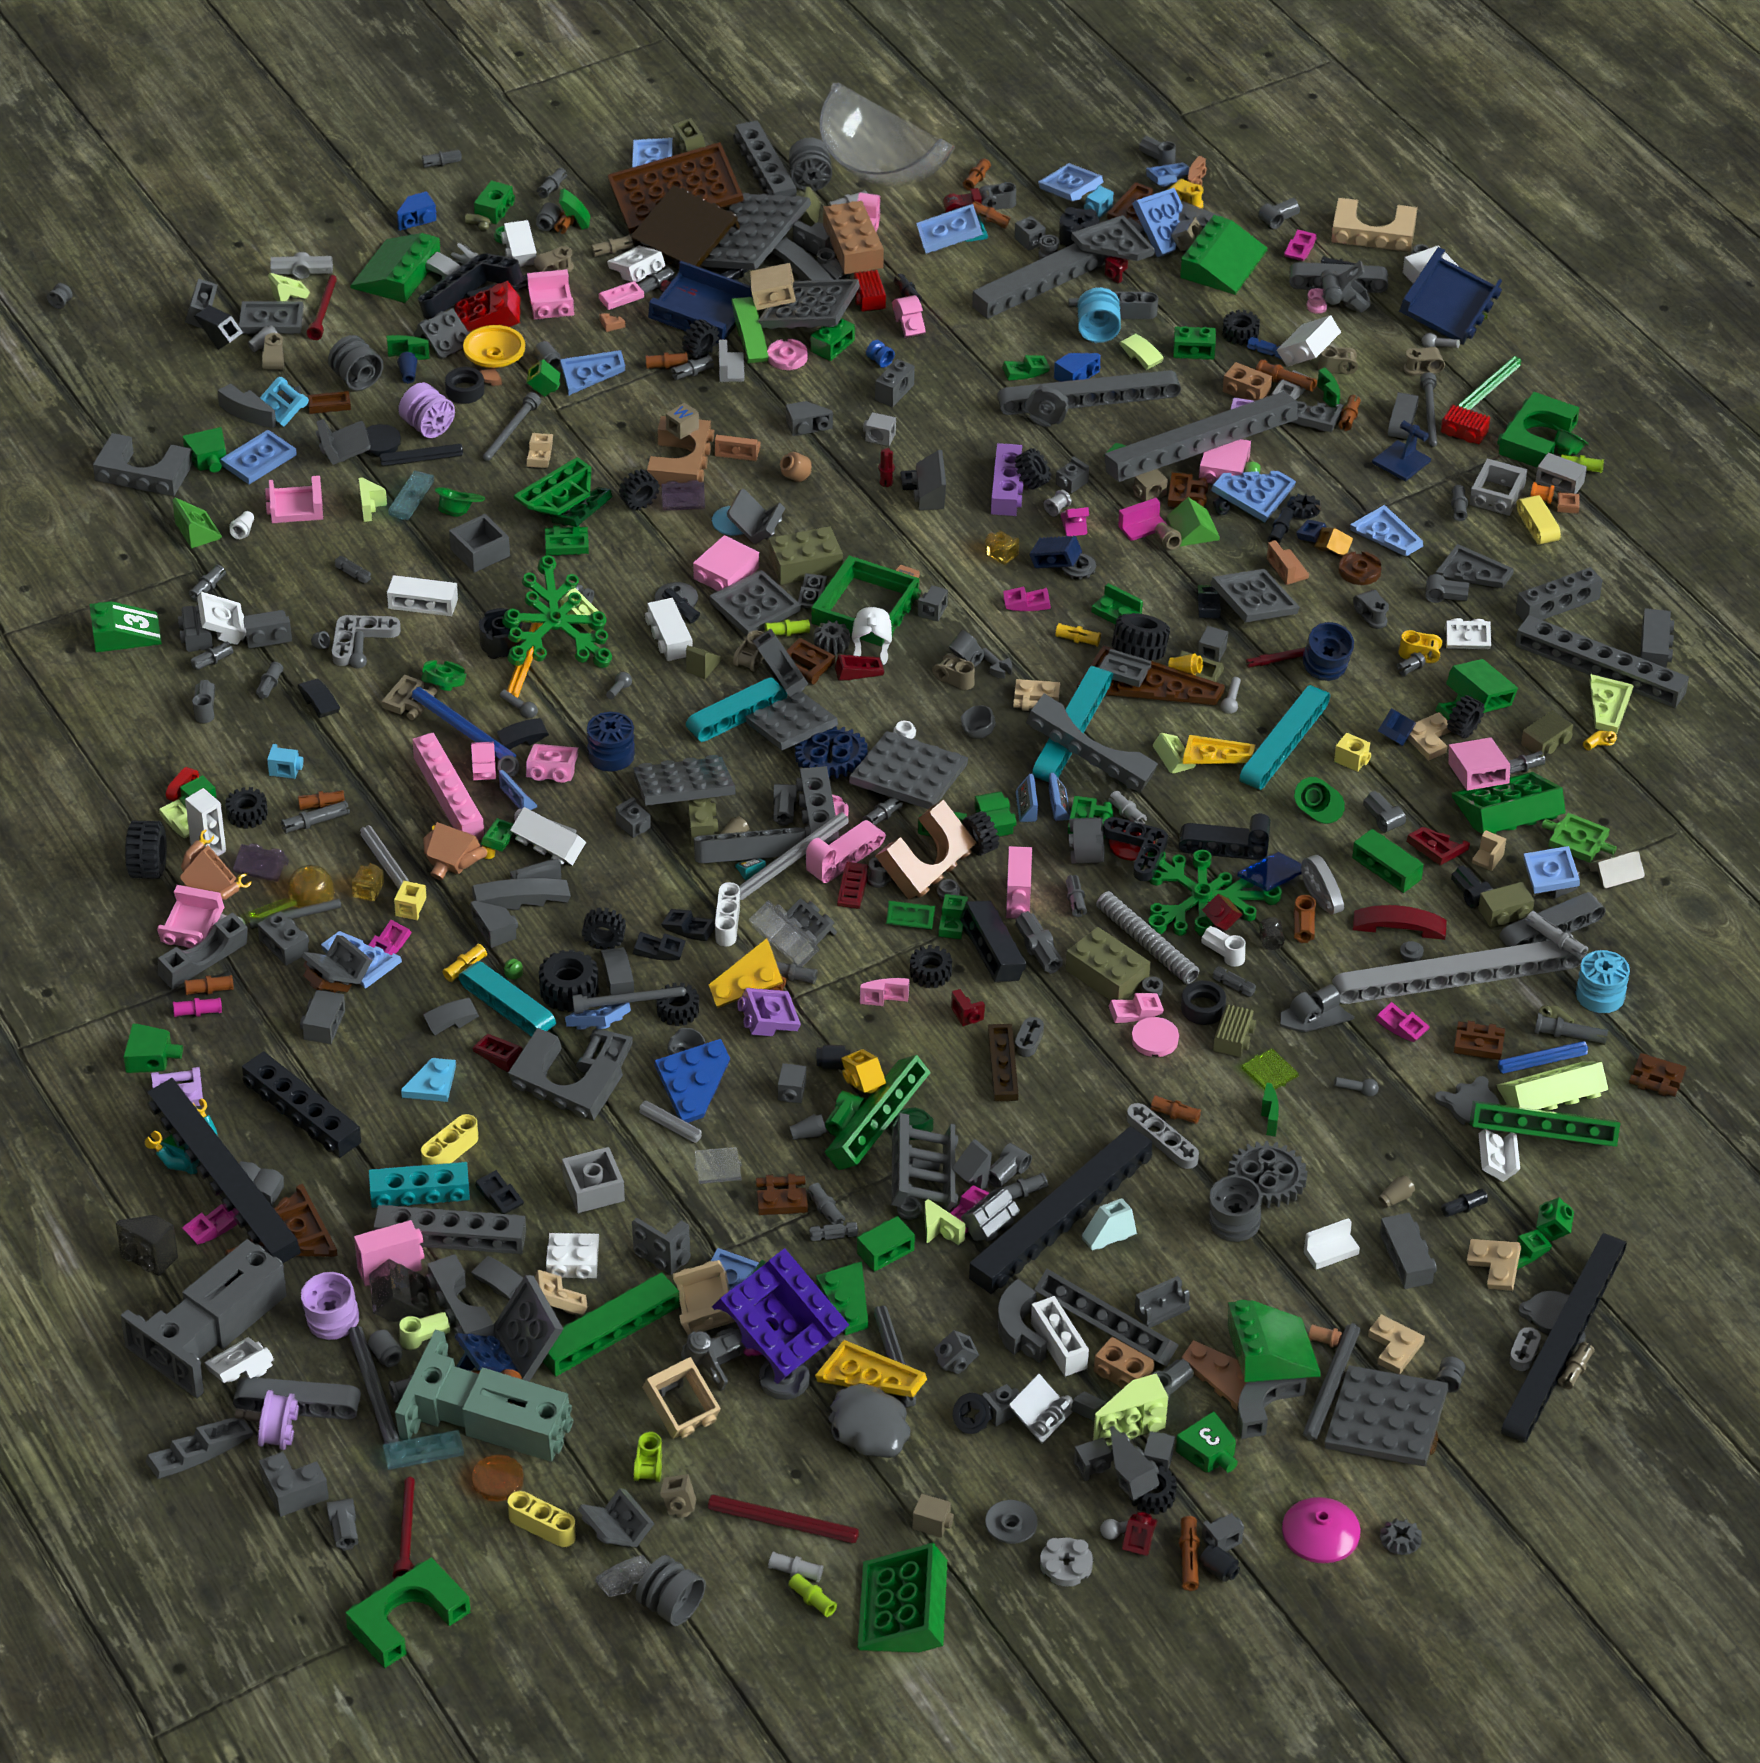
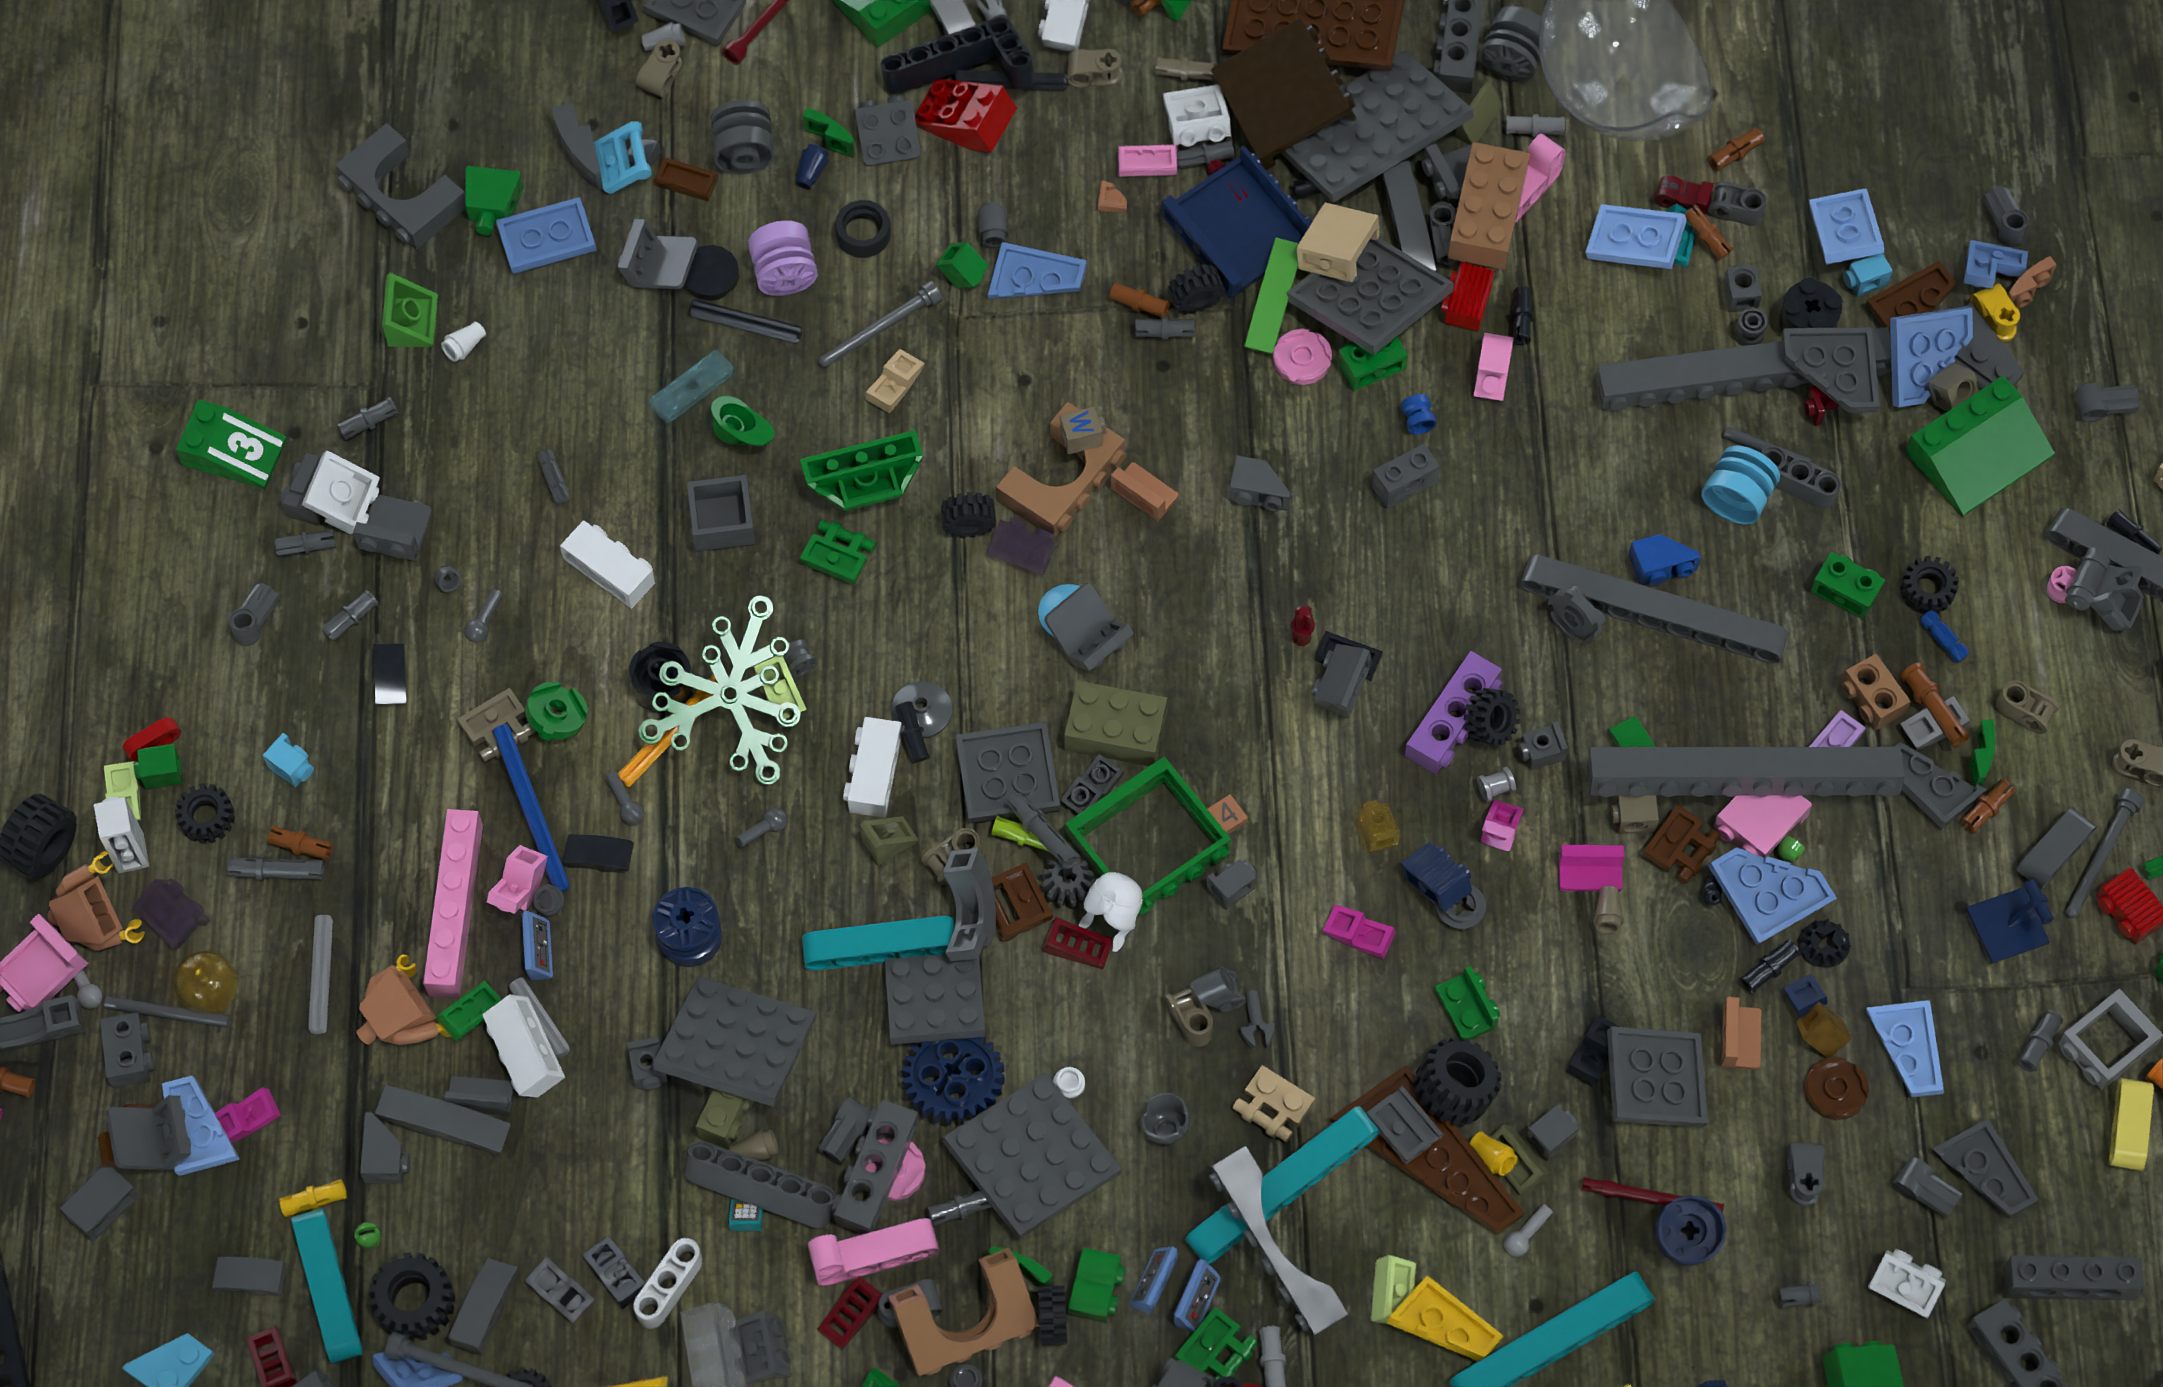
camera: 30 degrees right, 20 degrees up
clear neon green piece [248,898,297,918] -> none
bright pink panel [265,476,323,523] -> none
light grey beam [332,615,401,666] -> none
clear yellow brick [352,864,384,901] -> none
yellowish green slope [359,478,387,522] -> none
light yellow brick [394,881,426,920] -> none
yellow dish [463,325,525,368] -> none
nougat tile [480,368,502,386] -> none
bright pink plate [526,744,578,783] -> none
bright pink panel [527,269,574,319] -> none
dark green wing [550,487,613,527] -> none
black tyre [582,907,626,950] -> none
bright pink brick [693,535,759,591] -> none
light grey panel [719,340,744,382] -> none
light grey axle [739,812,849,900] -> none
medium nougat head [780,452,812,482] -> none
light grey brick [863,412,896,446] -> none
green slope [1002,355,1050,380] -> none
yellow pin [1055,623,1101,646] -> none
yellowish green slope [1120,334,1164,370] -> none
bright green slope [1166,497,1220,547] -> none
white brick [1277,315,1341,367] -> none
dark pink slope [1284,229,1316,261] -> none
yellow piece [1398,630,1442,663] -> none
none -> dark grey pin [1007,793,1080,869]

